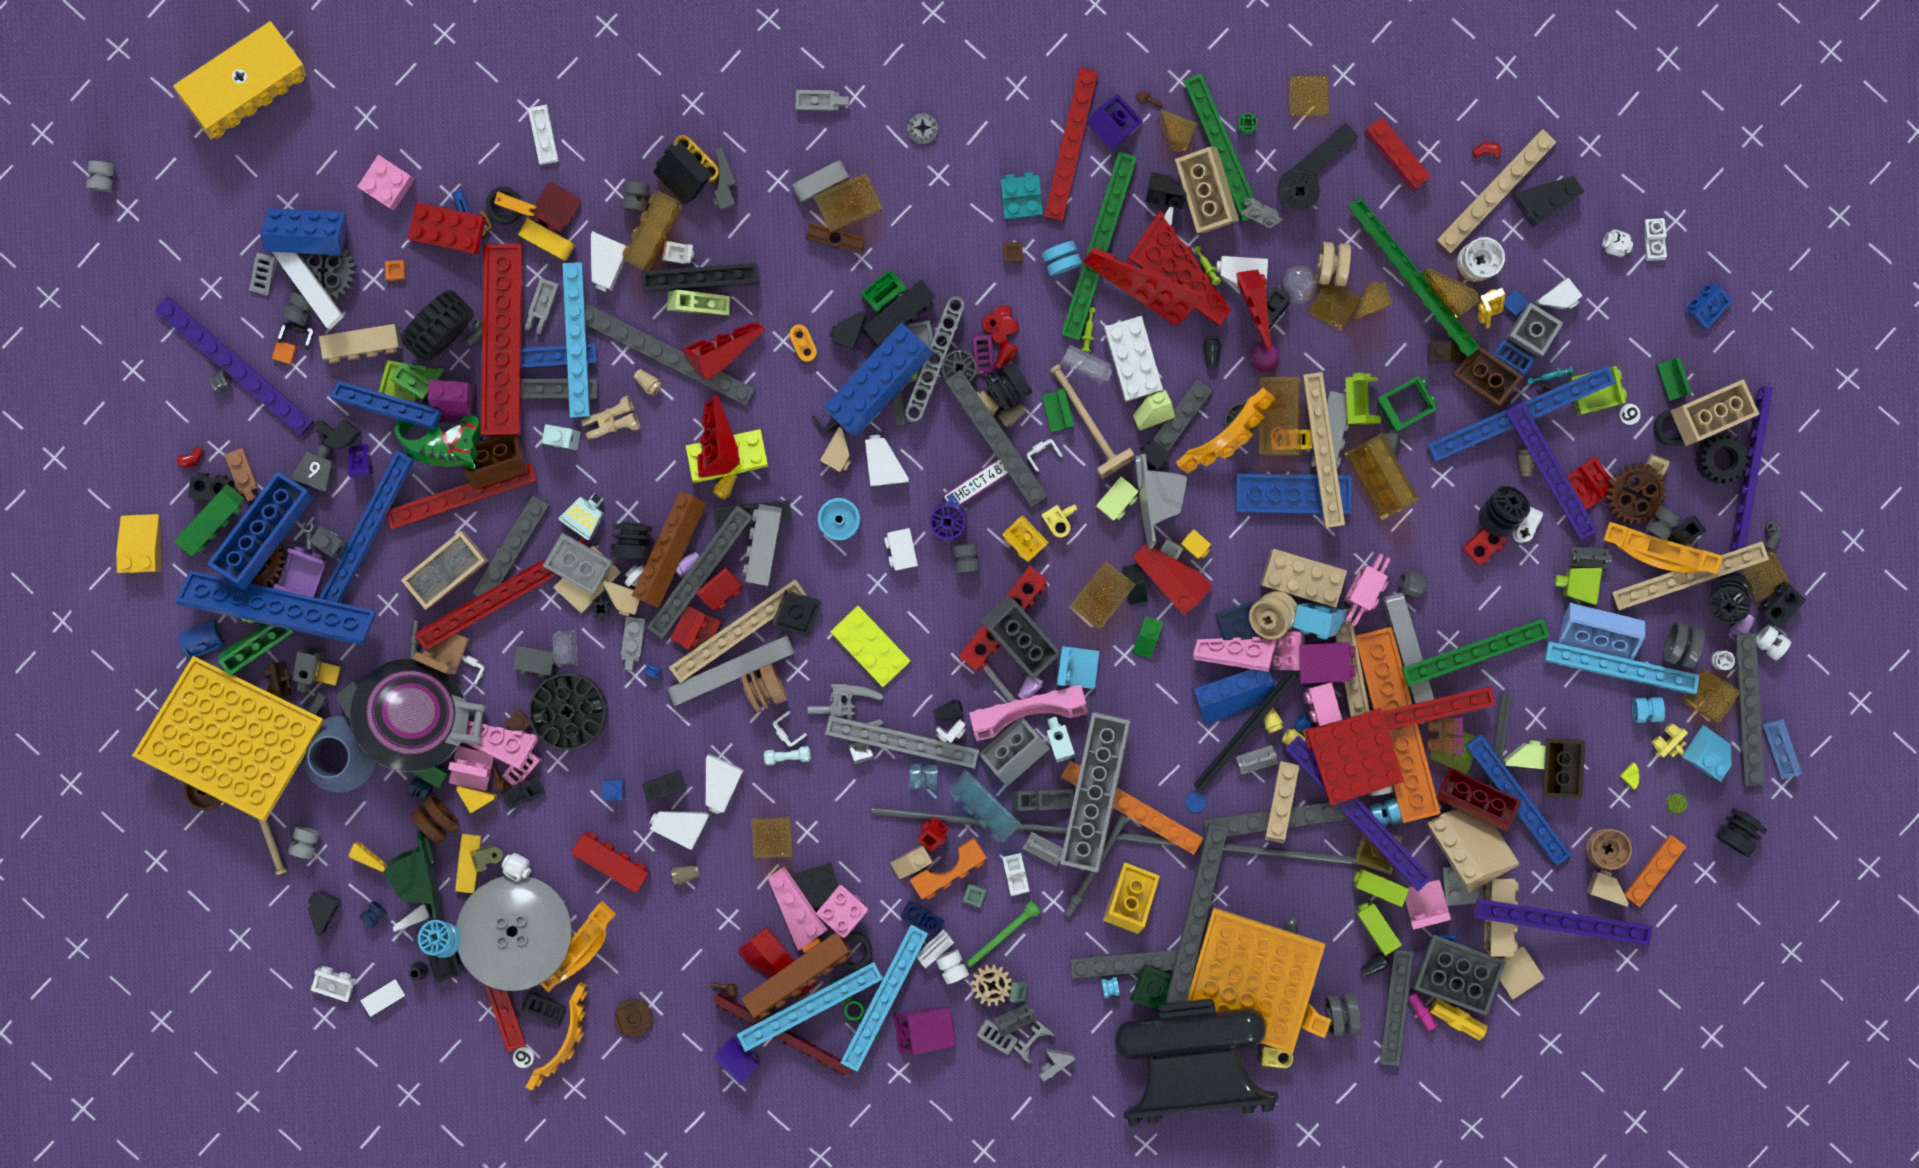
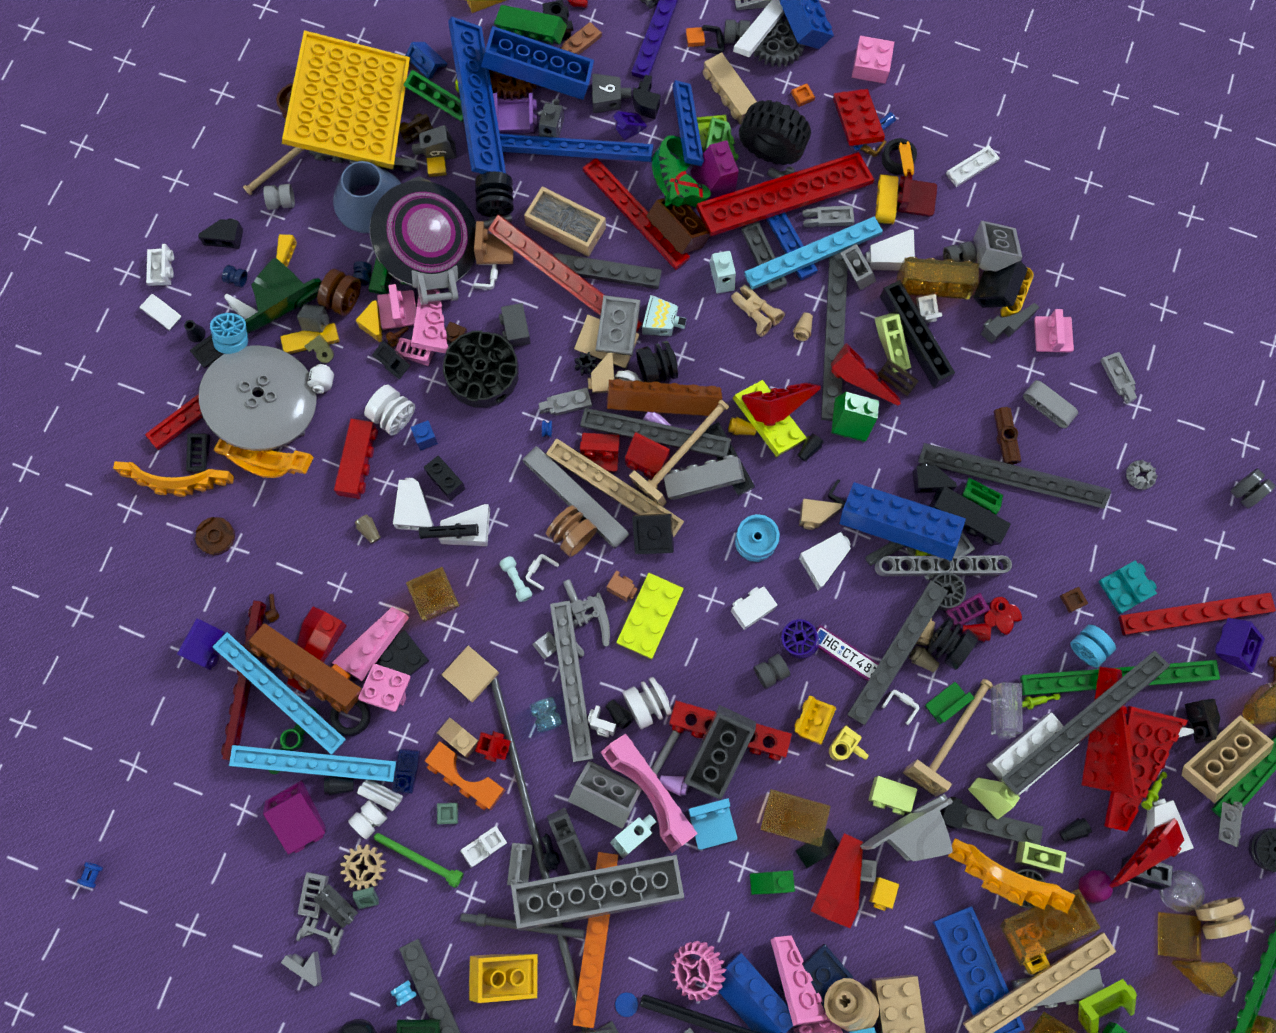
camera: 65 degrees right, 15 degrees down
white sticker [513,1047,534,1068] -> none
clear torso [552,630,578,667] -> none
light orange plate [790,325,817,362] -> none
clear yellow slope [814,173,883,232] -> none
clear light blue slope [949,770,1021,843] -> none
none -> dark grey brick [297,304,329,333]
none -> black cone [324,776,354,797]
none -> white wheel [364,385,415,435]
none -> black pin [419,523,479,539]
none -> tan slope [442,646,499,703]
none -> black wheel [475,171,514,217]
none -> black plate [541,833,560,870]
none -> nougat brick [607,570,638,602]
none -> white wheel [622,677,672,730]
none -> tan tile [629,400,729,507]
none -> bright pink gear [670,941,726,1001]
none -> black cone [797,433,824,462]
none -> green slope [831,392,879,442]
none -> light grey slope [841,244,876,290]
none -> dark brown tile [877,359,919,396]
none -> dark grey plate [918,443,1111,509]
none -> light grey slope [973,220,1022,272]
none -> dark grey plate [1001,651,1170,796]
none -> yellowish green brick [1015,842,1066,873]
none -> bright pink bracket [1034,309,1074,352]
none -> dark grey wheel [1230,468,1276,509]

